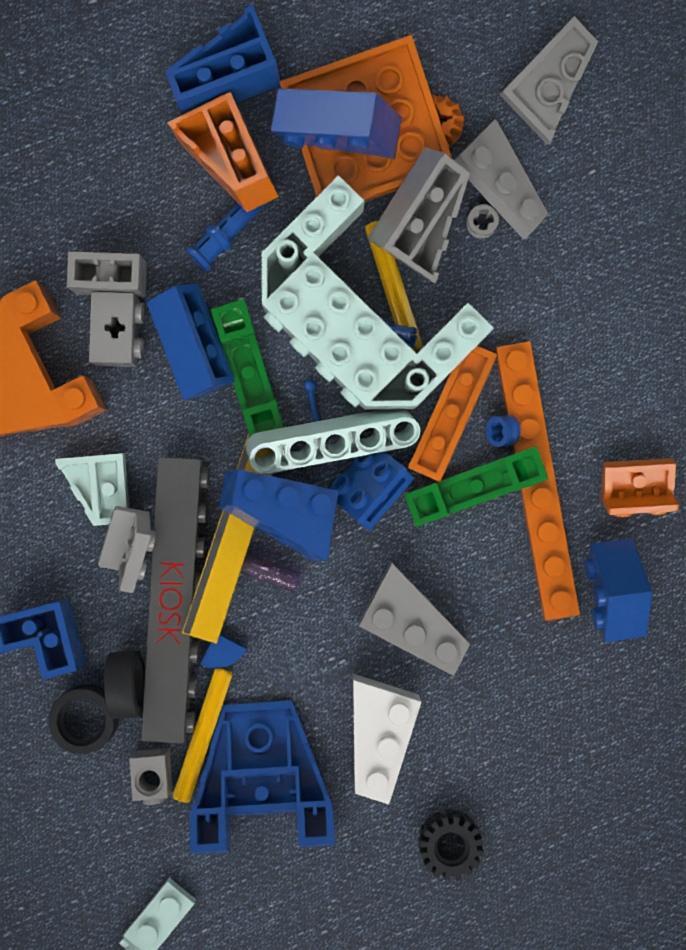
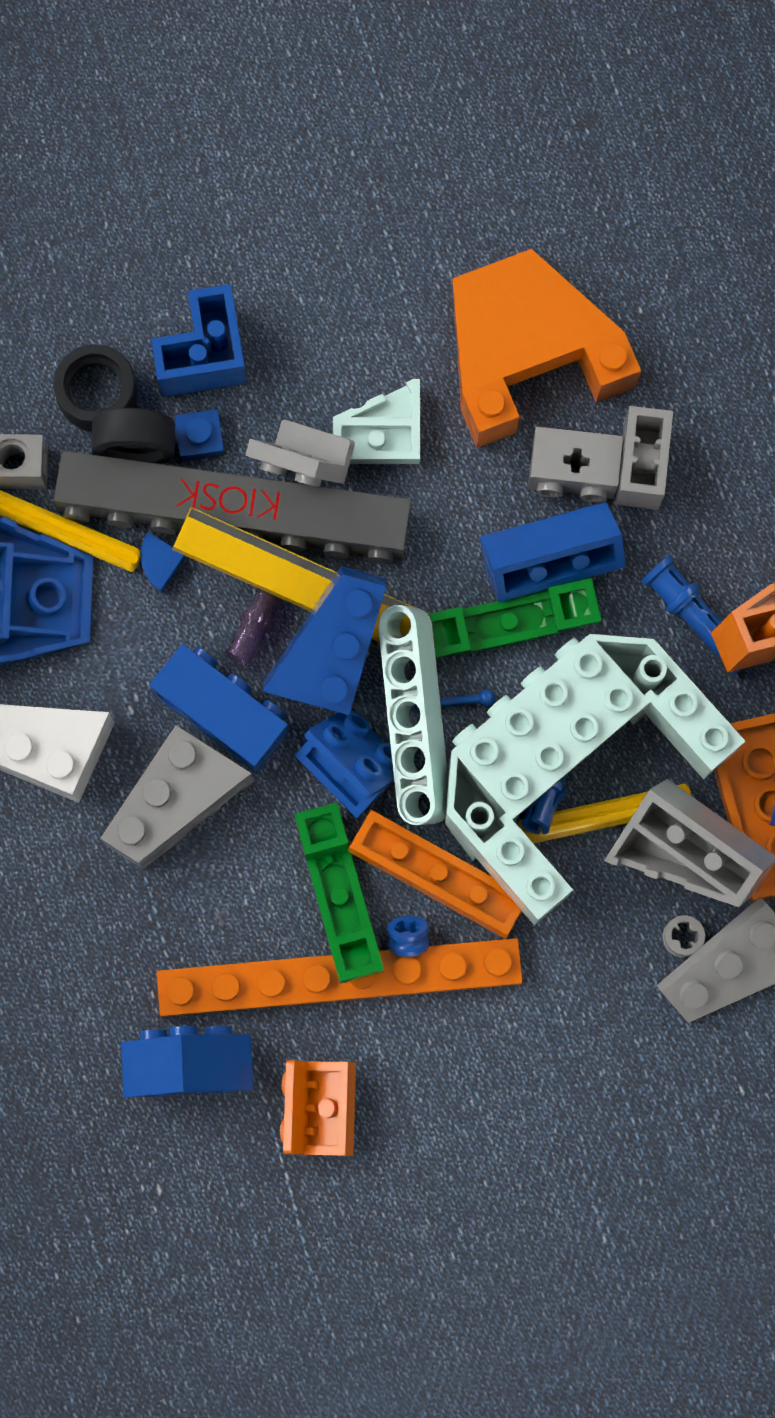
camera: 90 degrees right, 10 degrees down
none -> blue brick [149,644,289,774]
none -> blue plate [175,409,225,462]

